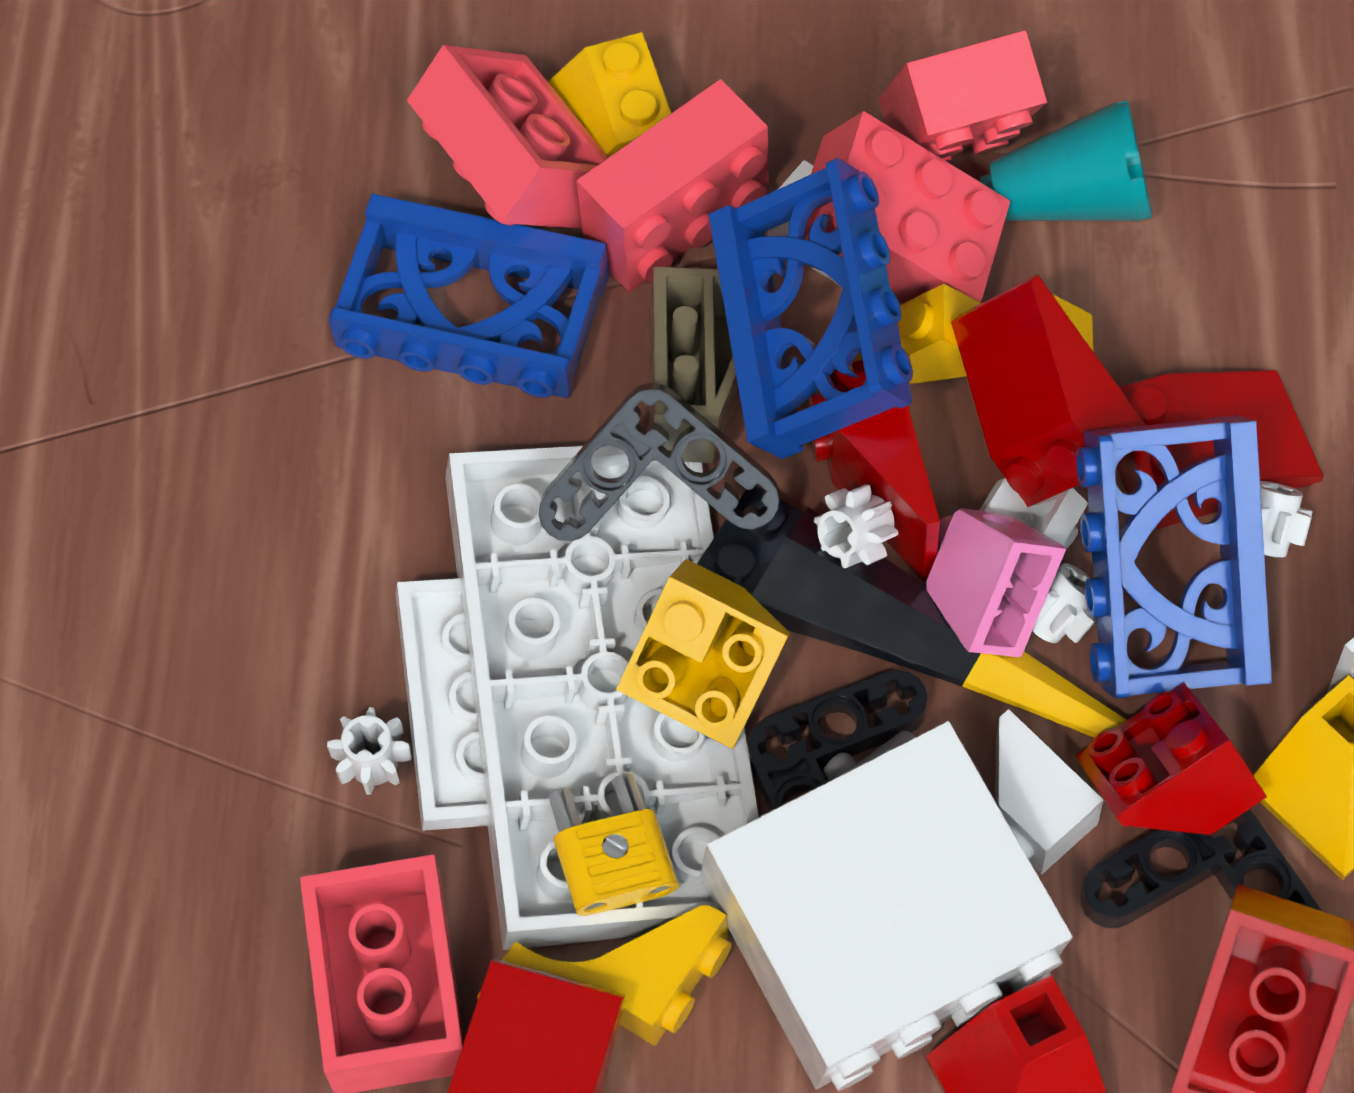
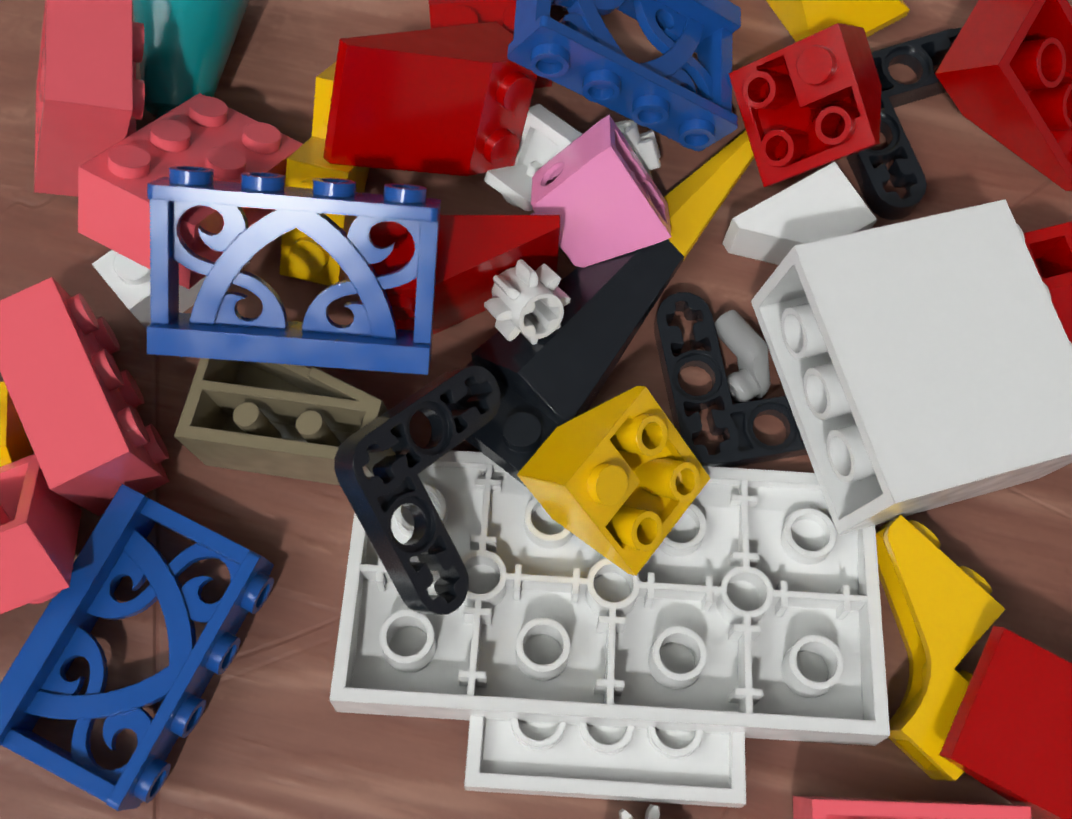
camera: 85 degrees left, 10 degrees up
yellow piece [549,773,679,916] -> none

